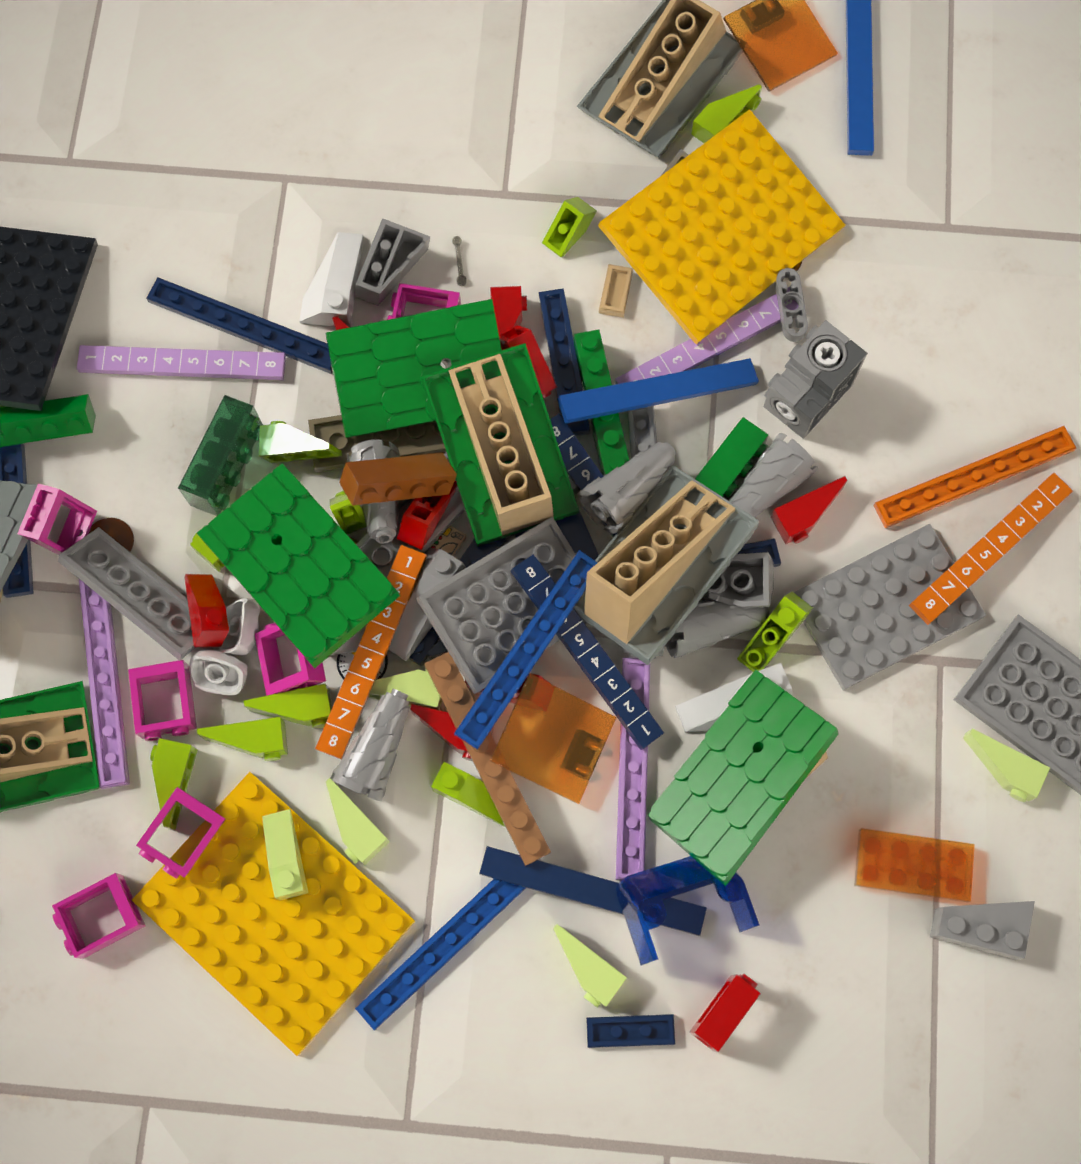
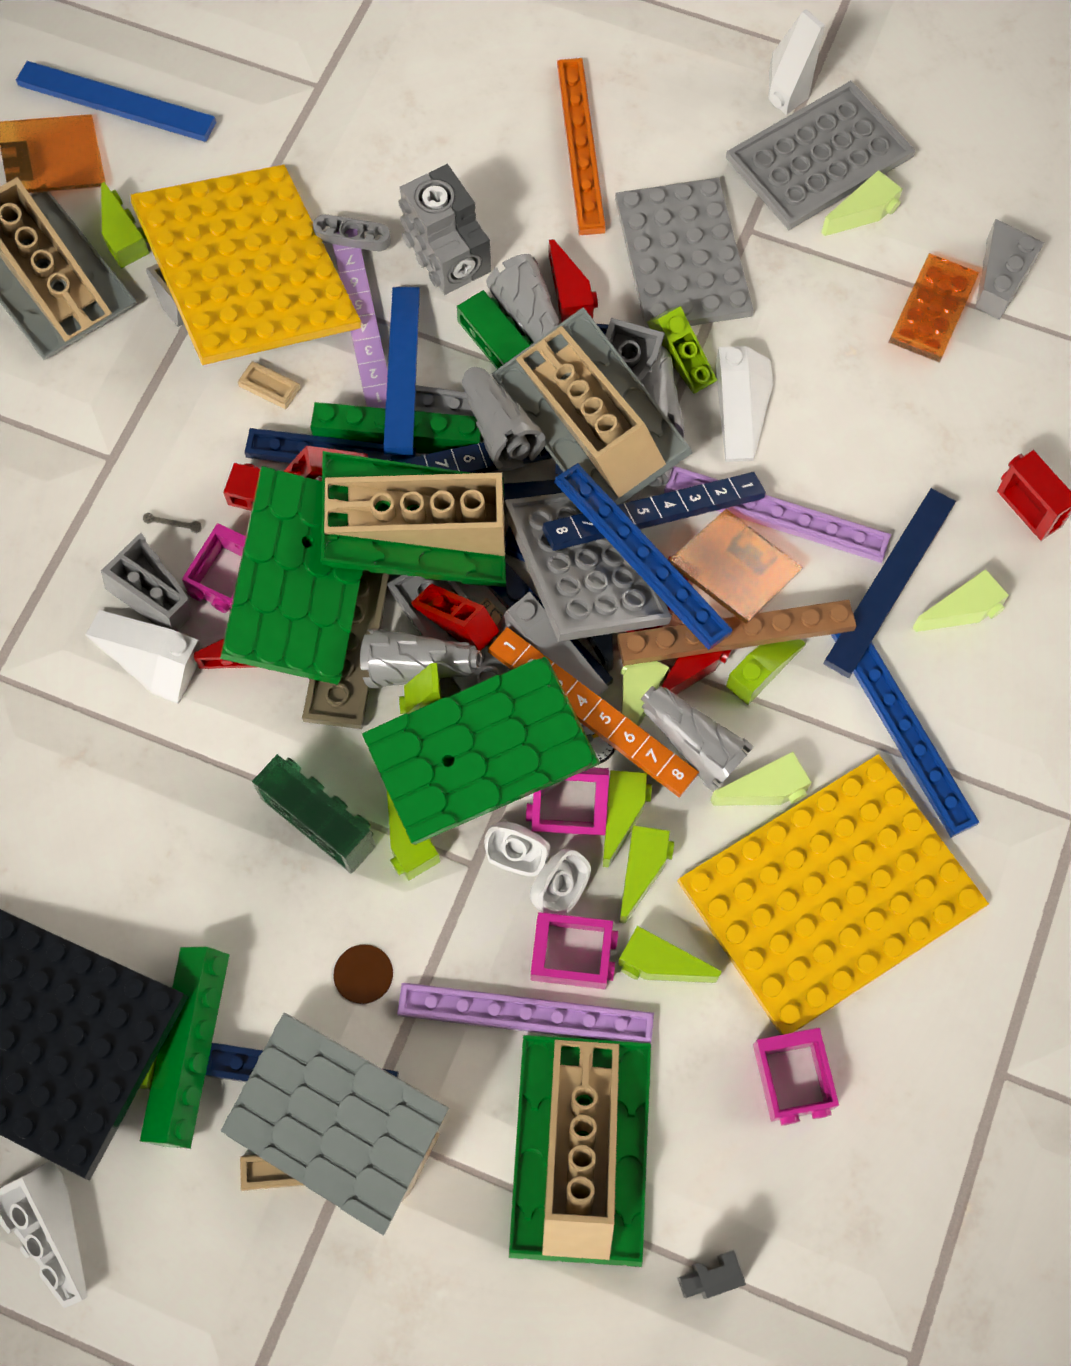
camera: 75 degrees left, 5 degrees down
dark pink window [17,483,97,555] -> none
light grey plate [58,527,196,661] -> none
lavender tile [77,345,286,380] -> none
dark pink window [136,787,225,879] -> none
dark blue tile [146,277,333,374] -> none
red slope [184,574,229,647] -> none
slope [258,421,342,463] -> none
yellowish green slope [262,809,309,900] -> none
dark orange brick [339,453,457,506] -> none
lime slope [542,197,597,257] -> none
dark blue tile [586,1014,675,1048] -> none
clear blue windscreen [617,856,759,966] -> none
piece [648,669,839,886] -> none
orange tile [909,473,1073,625] -> none

